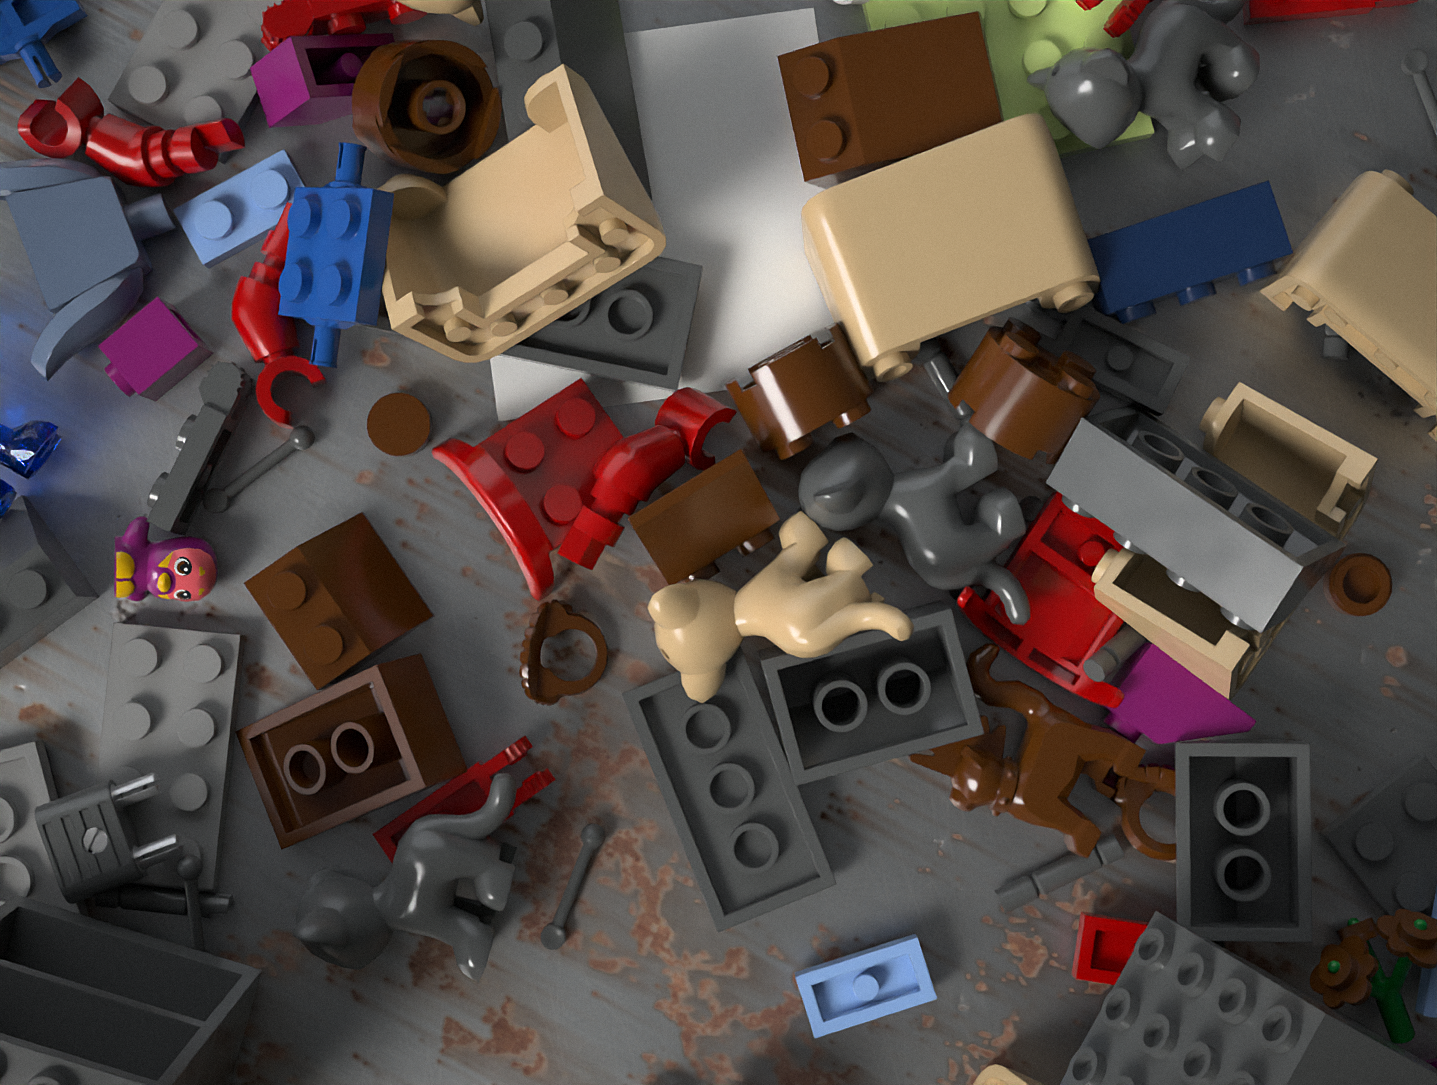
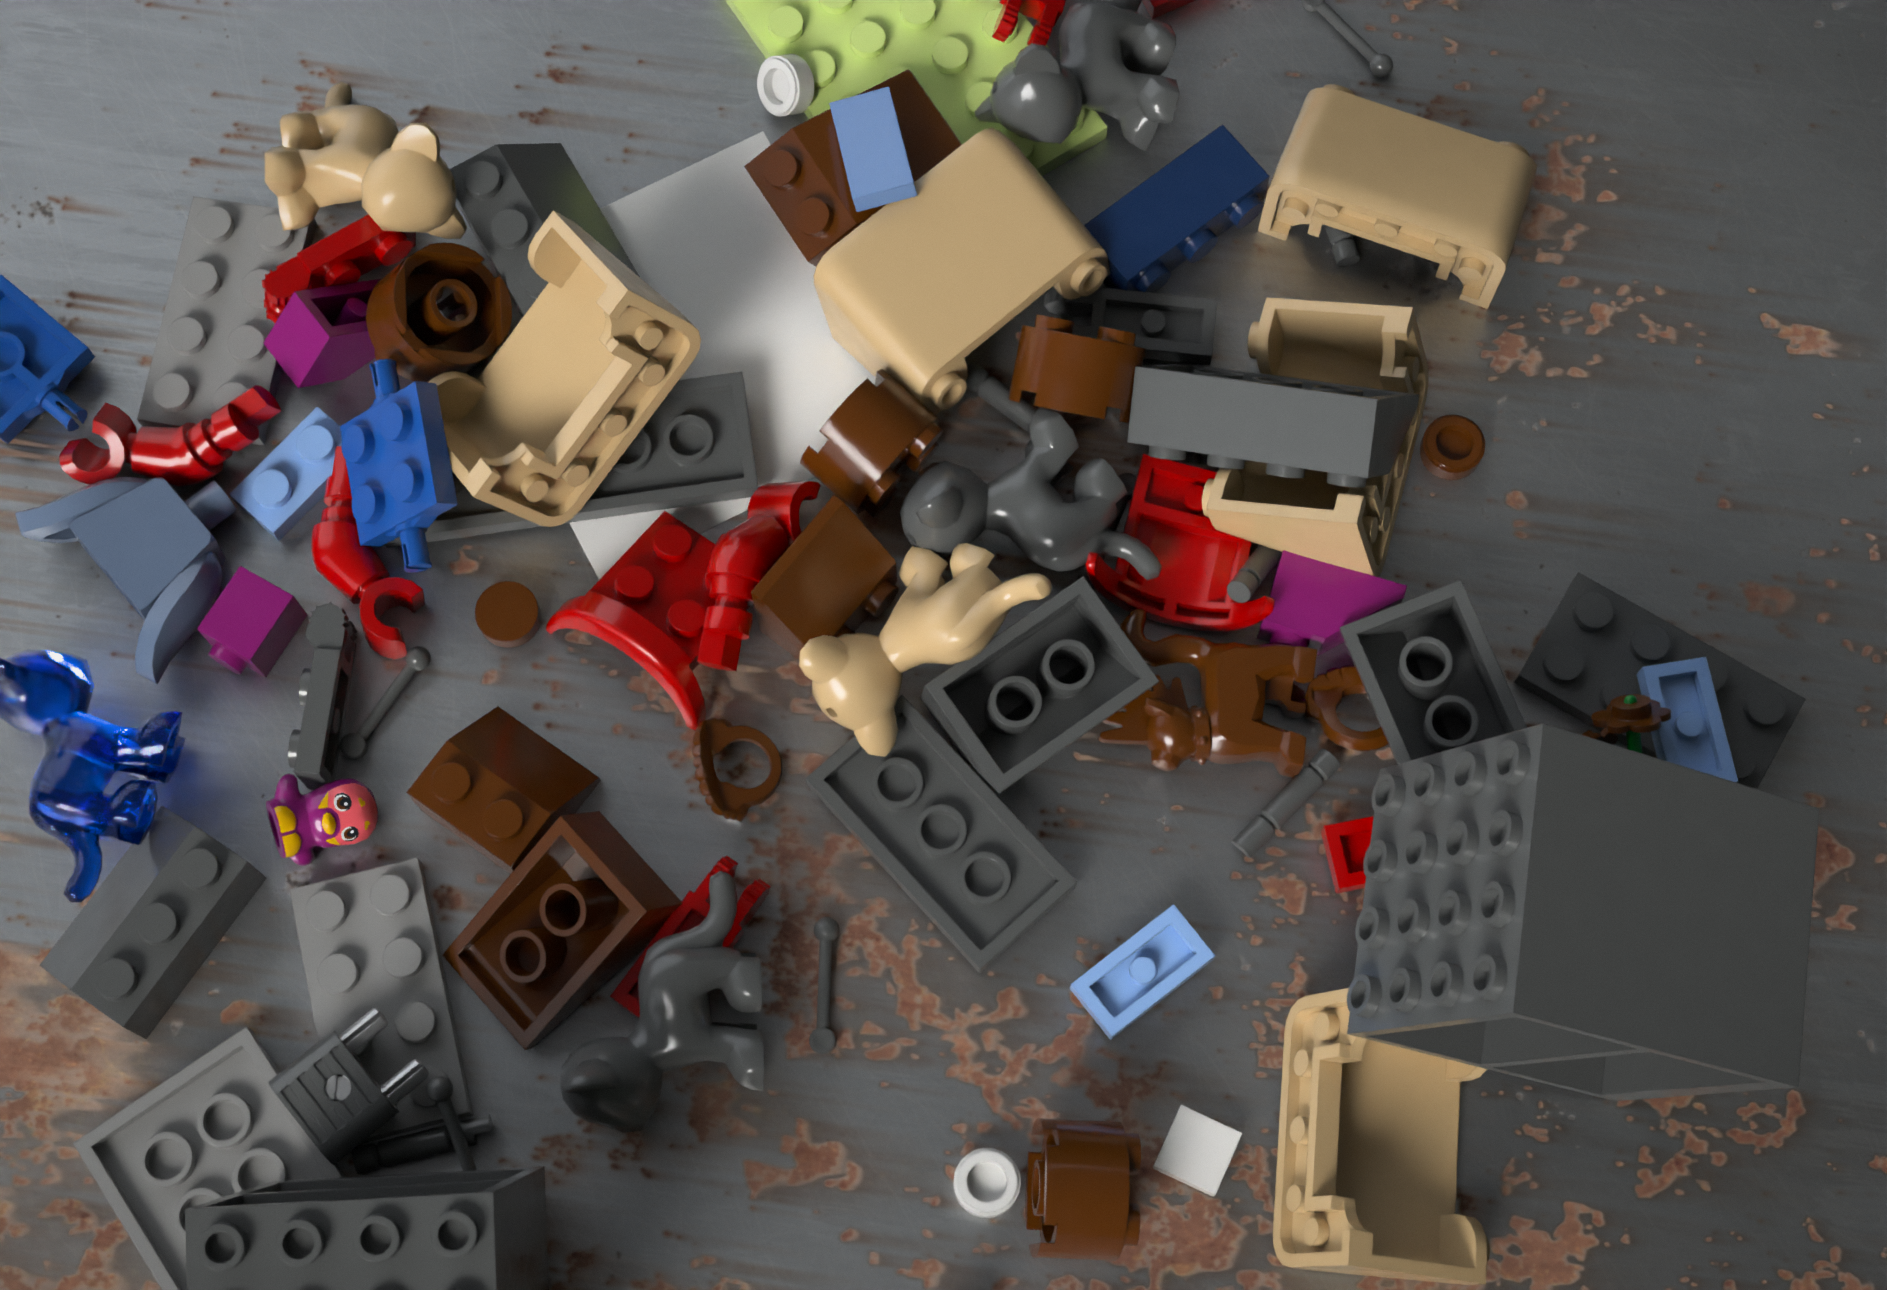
camera: 15 degrees left, 15 degrees down
none -> medium blue tile [829,87,917,212]

